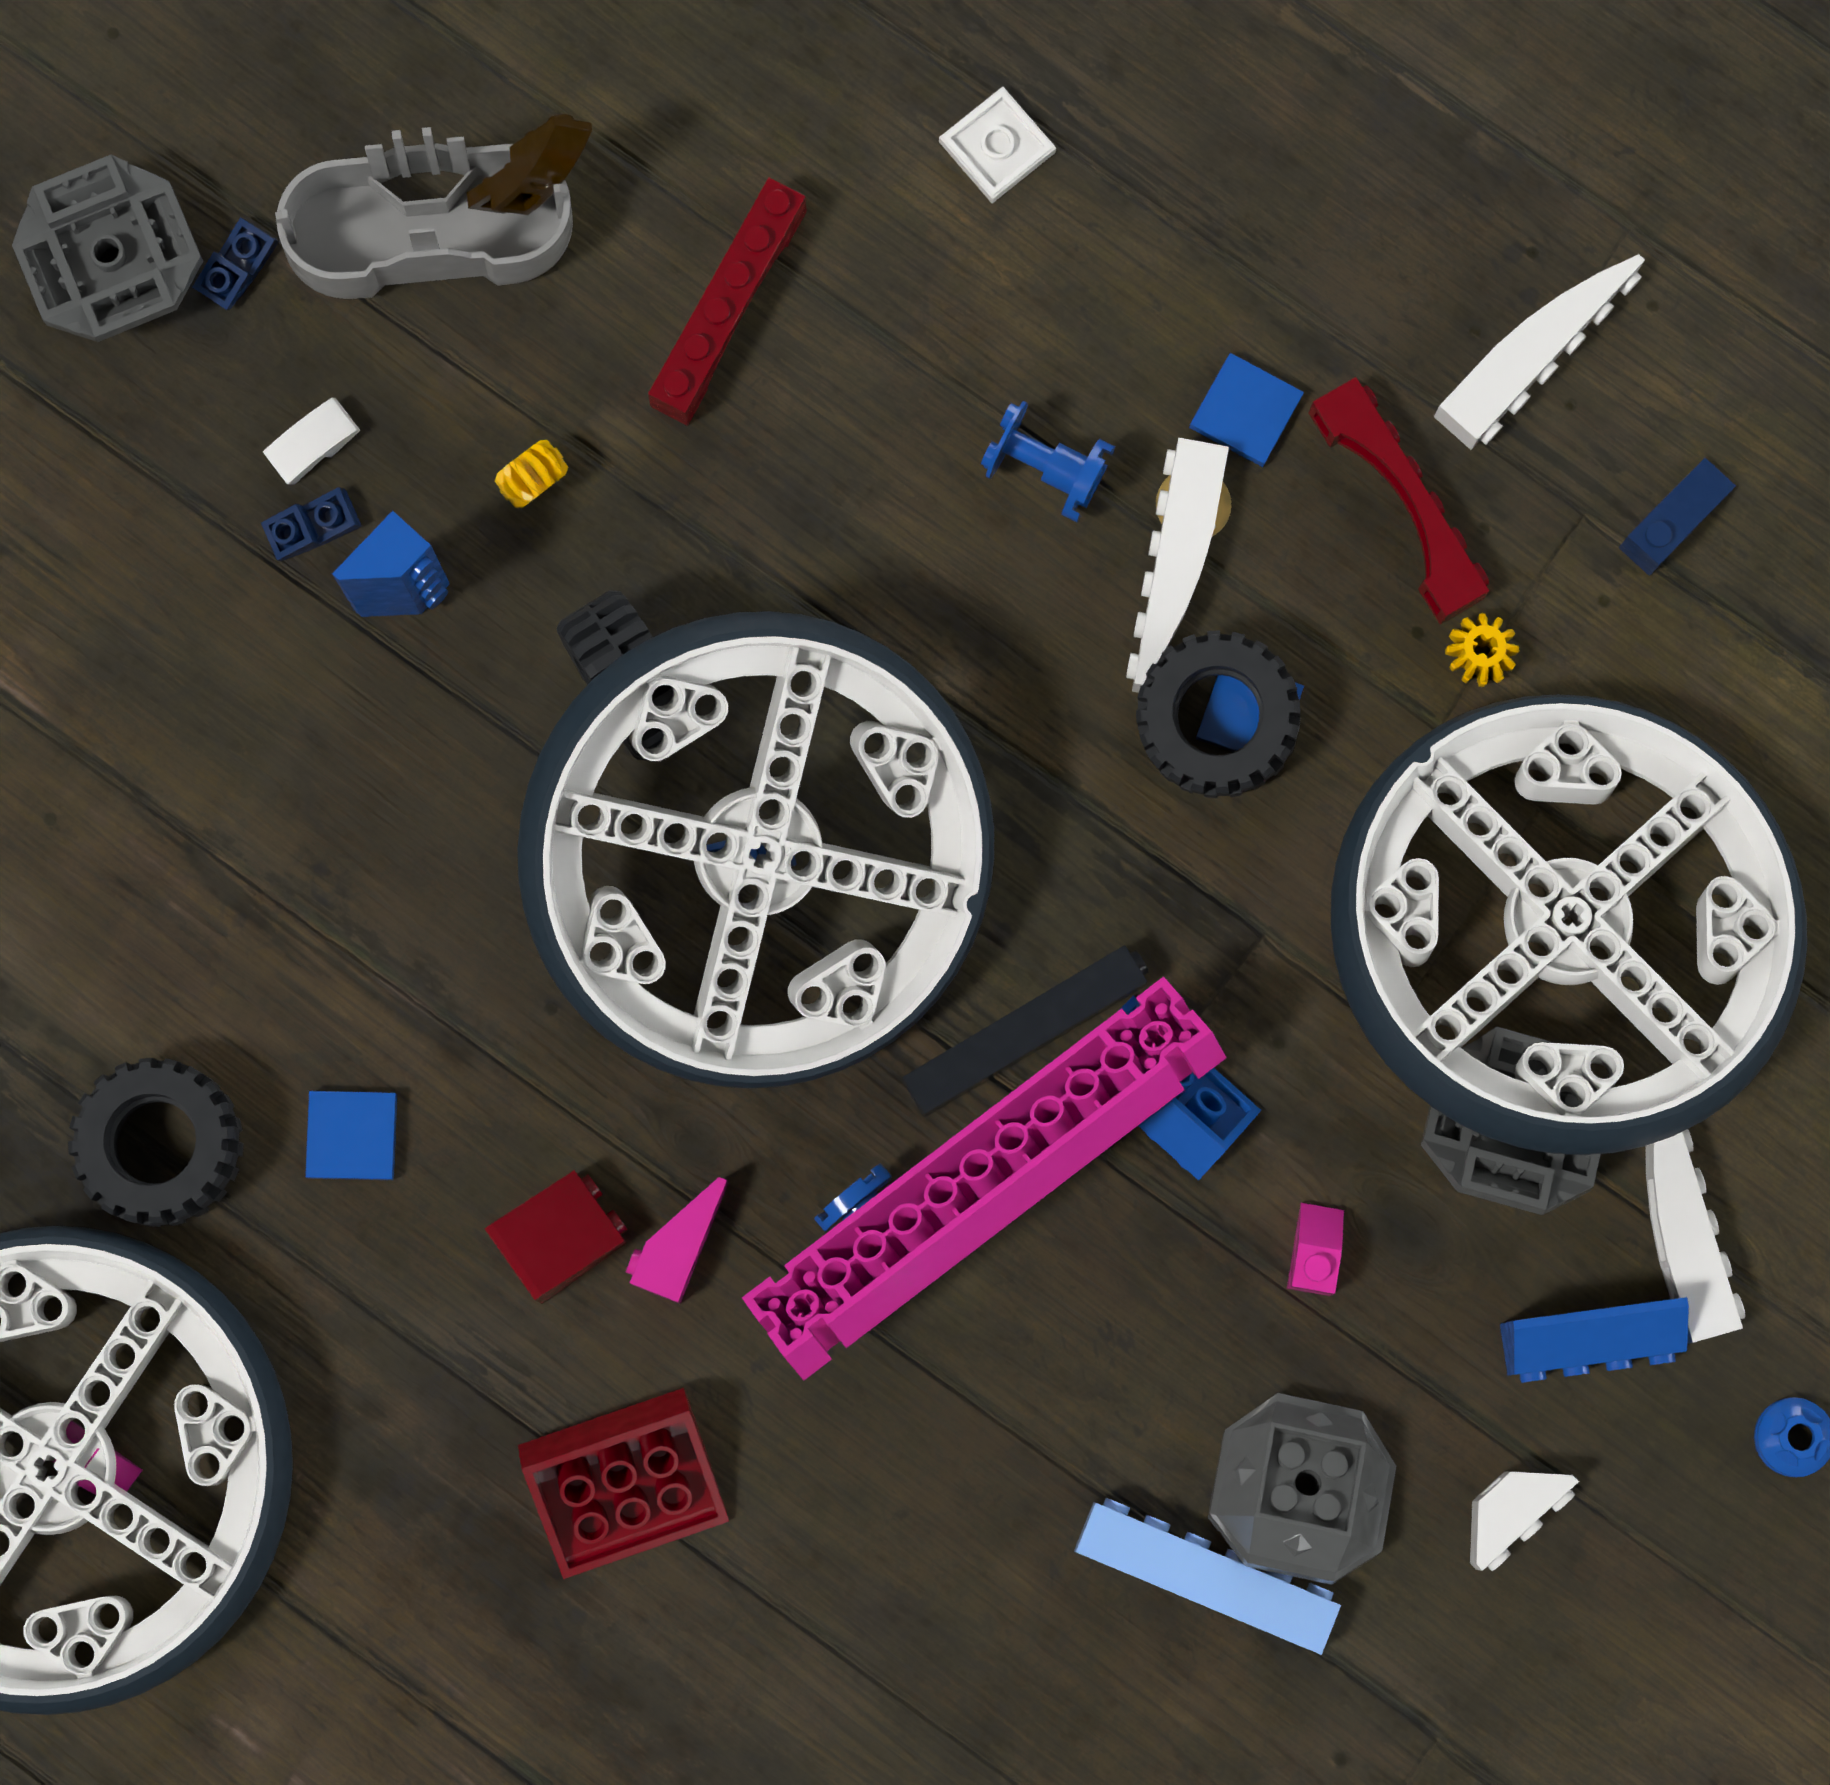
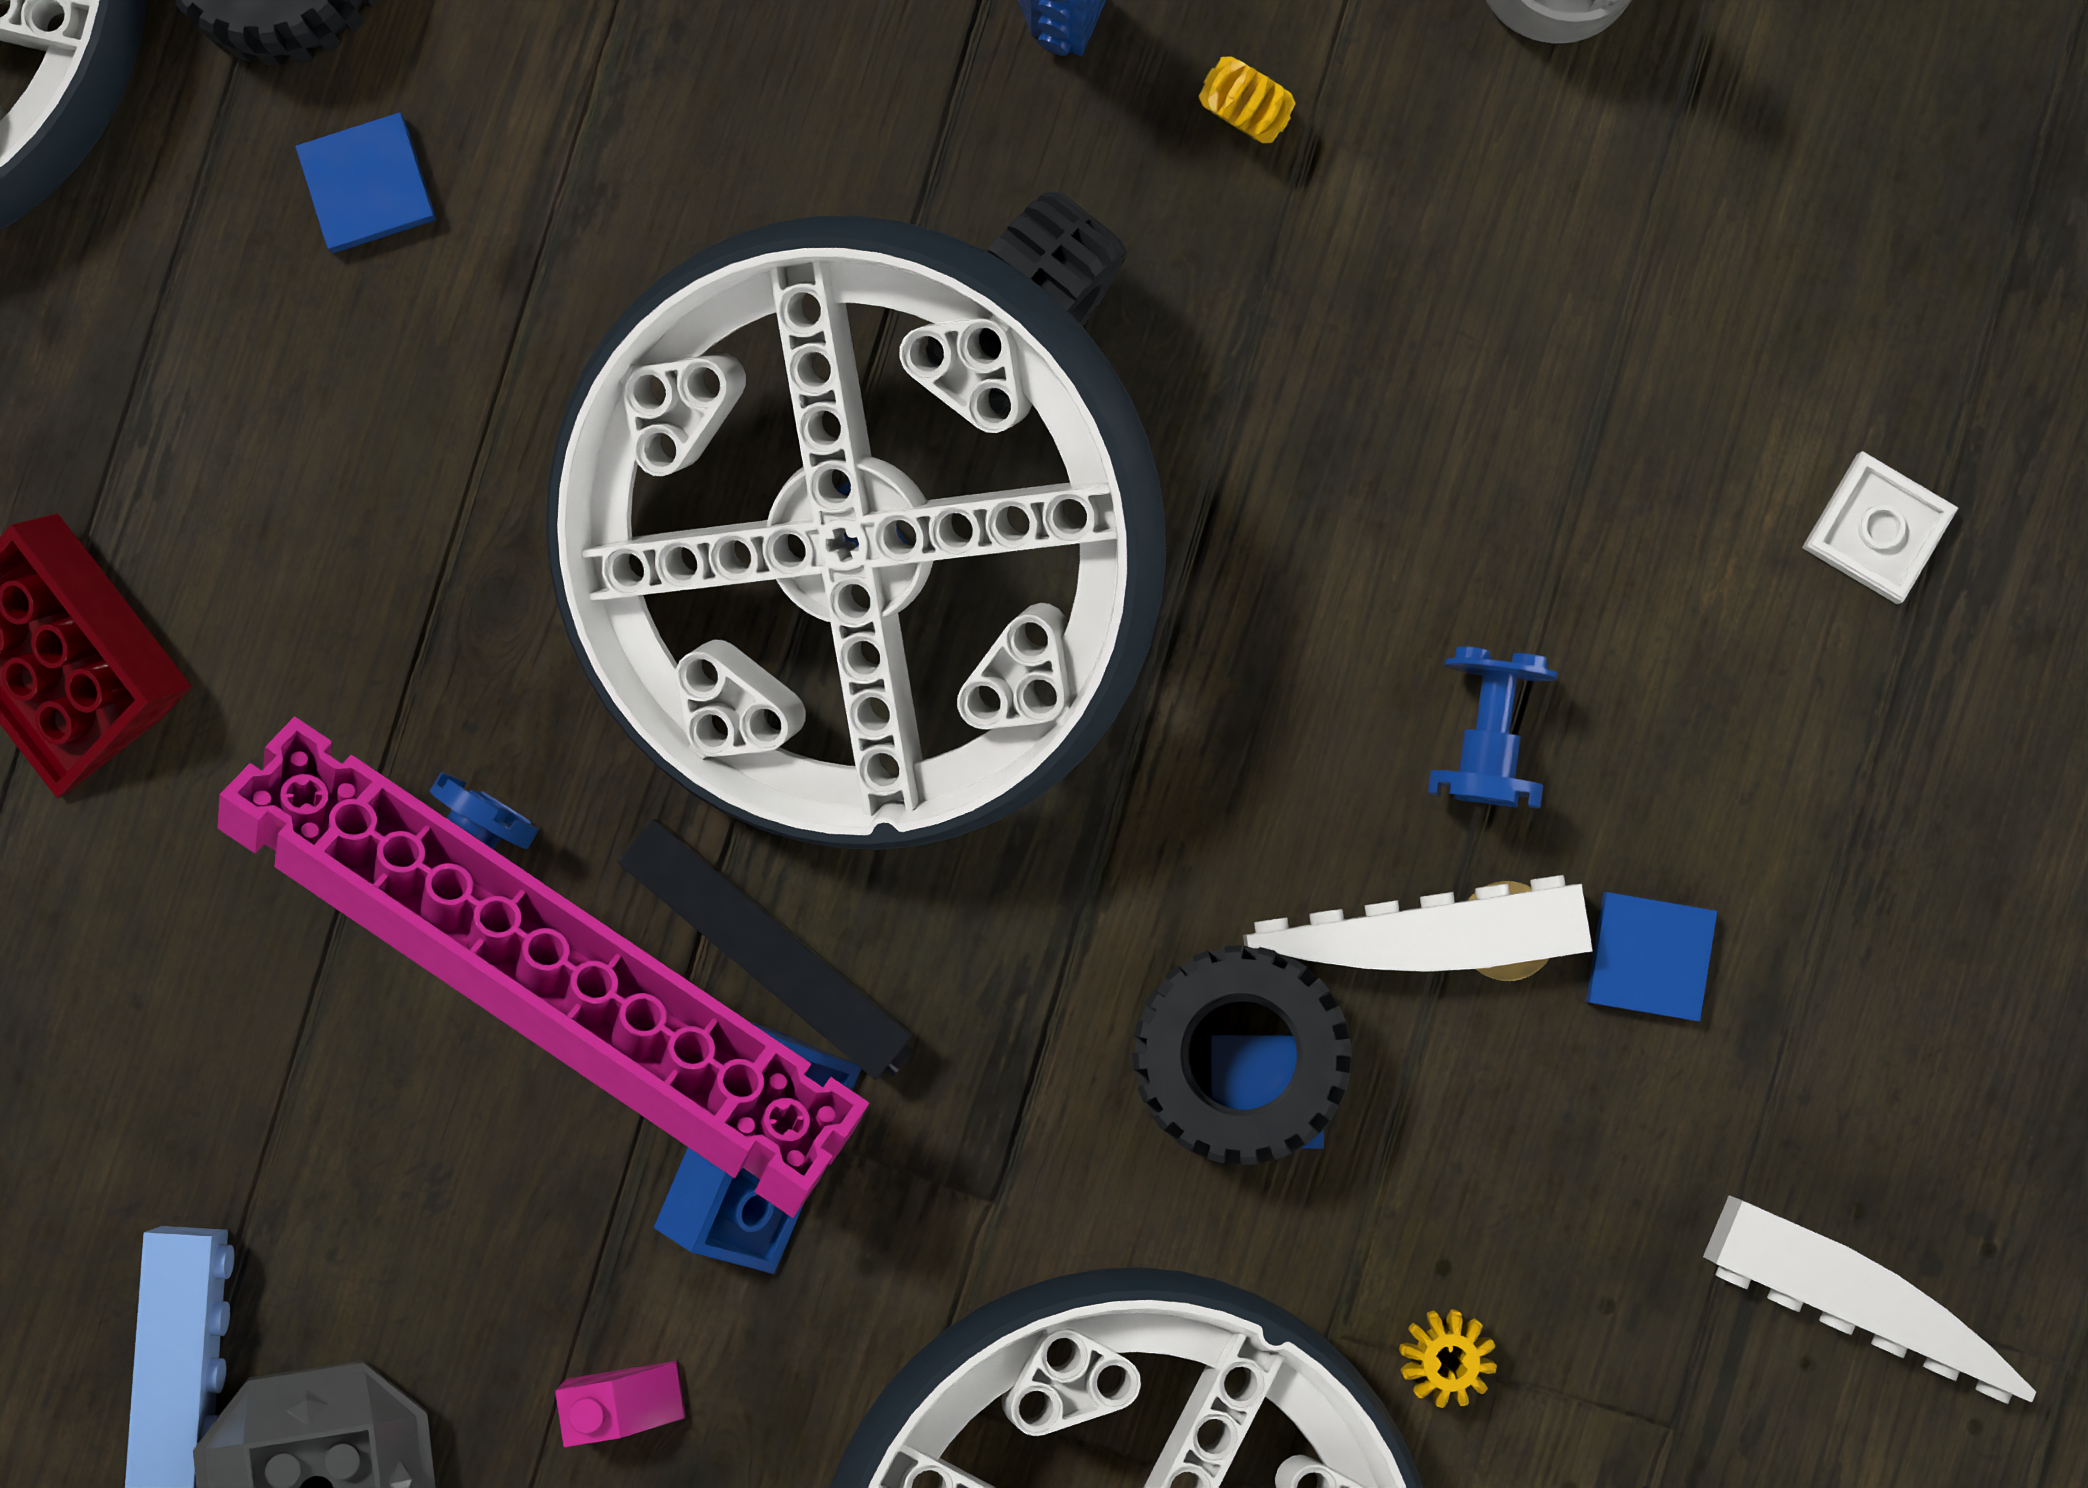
camera: 75 degrees right, 5 degrees up
dark red slope [484,1170,628,1304] -> none
dark pink slope [626,1177,729,1304] -> none
dark red arch [648,177,807,426] -> none
dark red arch [1308,377,1489,625] -> none

